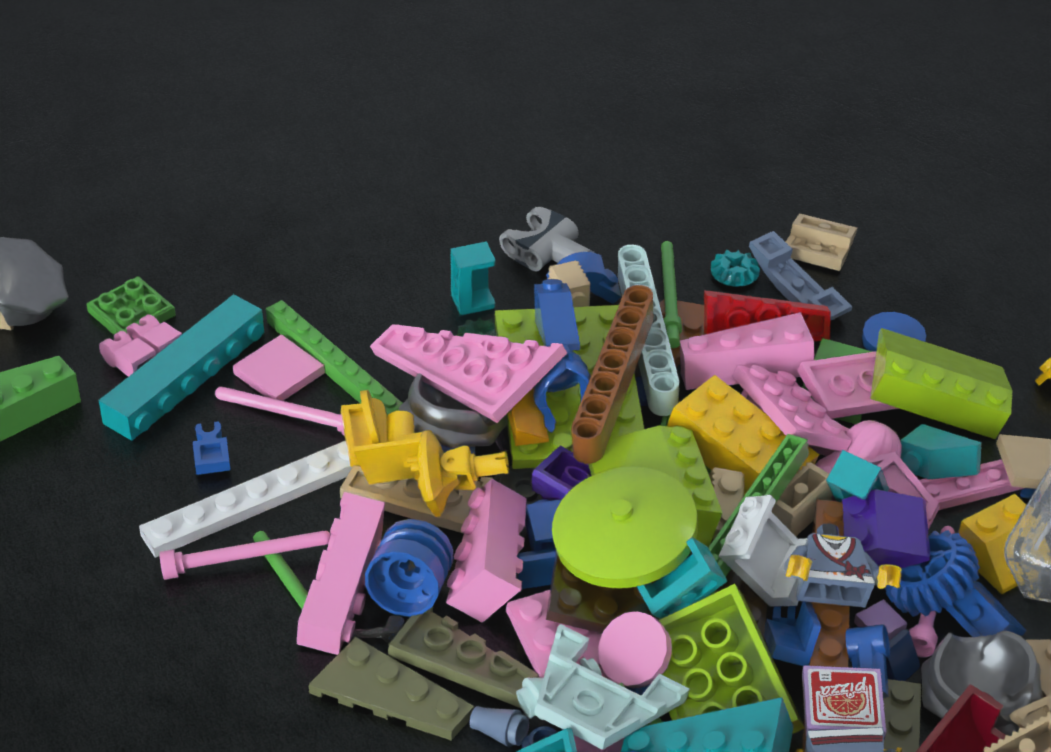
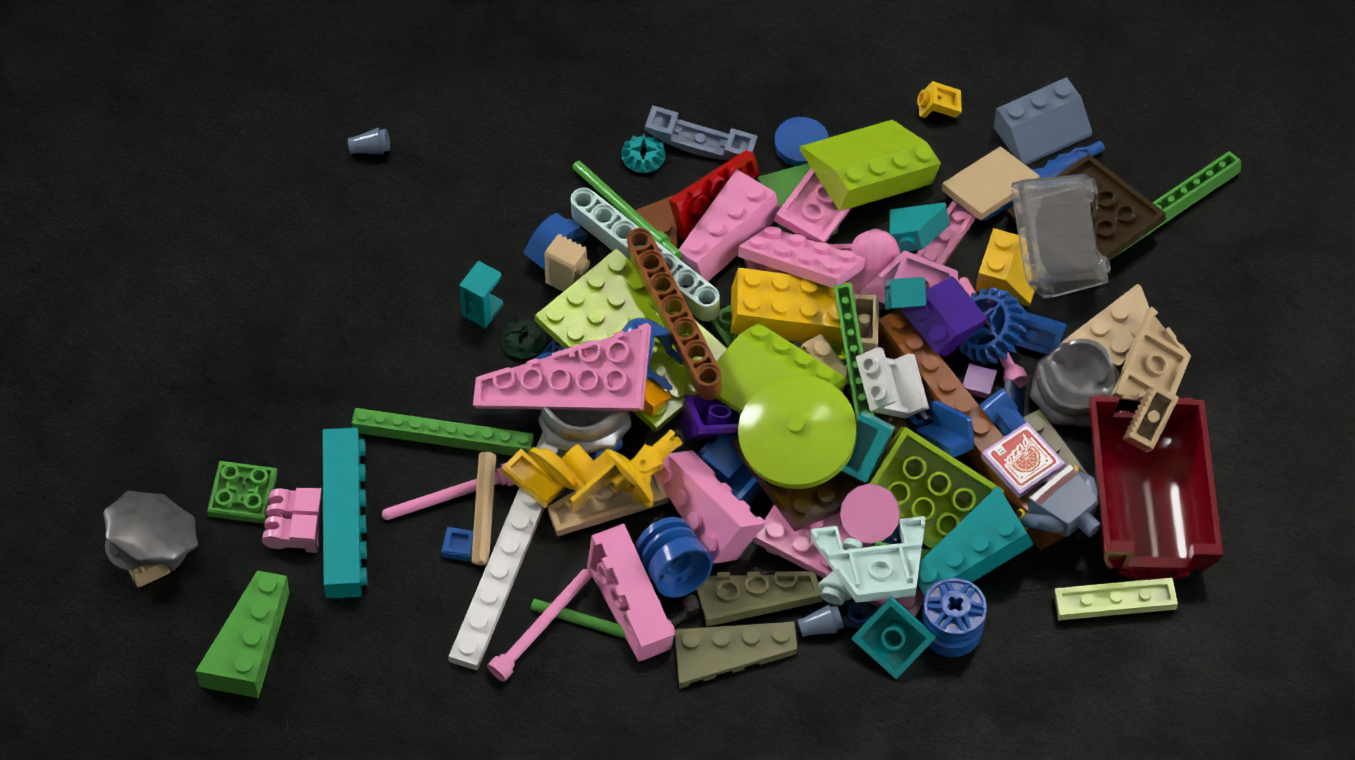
camera: 40 degrees left, 15 degrees up
blue plate [193,422,230,475] -> none
bright pink tile [233,335,325,401] -> none
light grey connector [499,207,594,271] -> none
blue slope [534,279,580,351] -> none
torso [784,523,902,607] -> none
tan slope [786,213,857,271] -> none
none -> sand blue cone [348,127,390,155]
none -> blue tile [441,527,473,562]
none -> tan axle [471,452,496,566]

